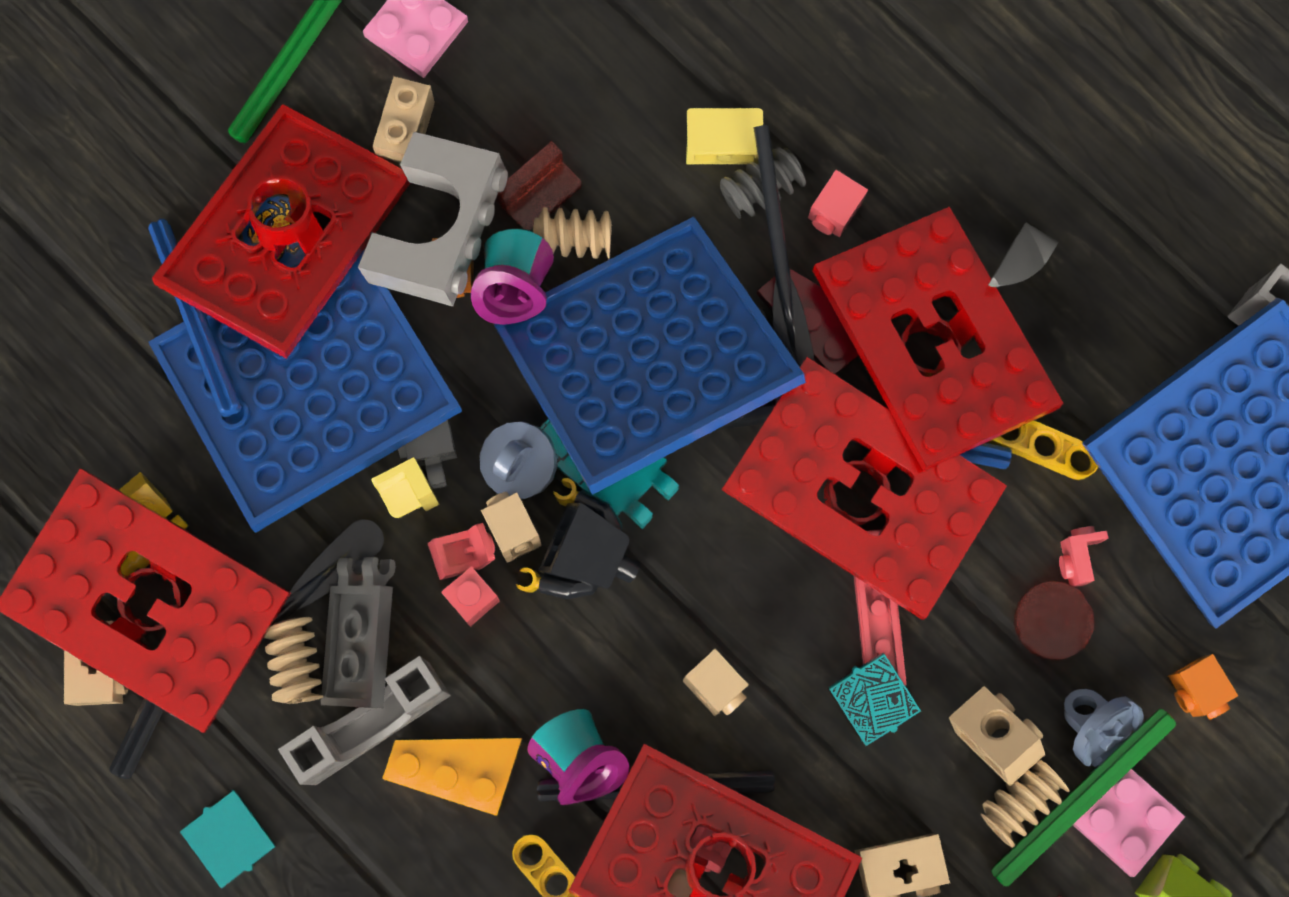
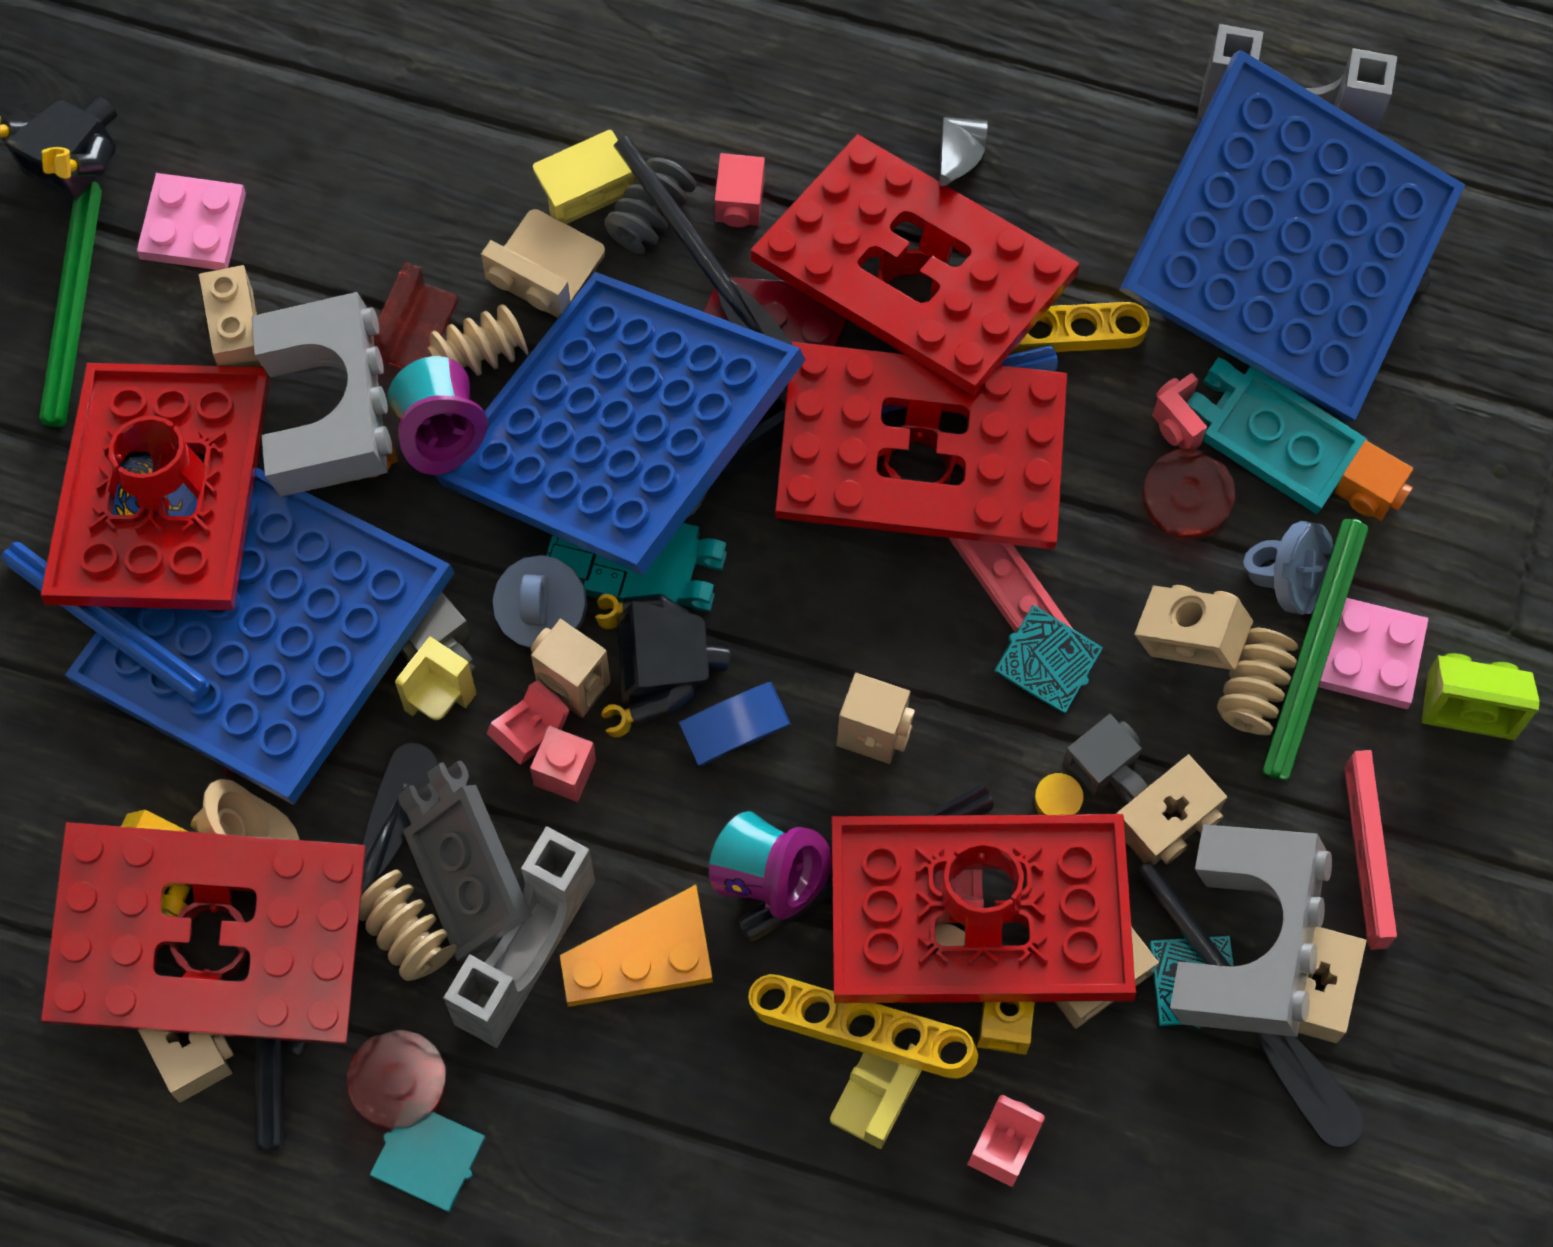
camera: 25 degrees left, 10 degrees down
none -> tan piece [190,779,300,840]
none -> clear red tile [347,1030,447,1131]
none -> tan bracket [481,209,605,318]
none -> blue slope [679,682,791,765]
none -> yellow tile [1034,773,1083,815]
none -> dark grey brick [1062,714,1148,804]
none -> teal tile [1187,357,1367,515]

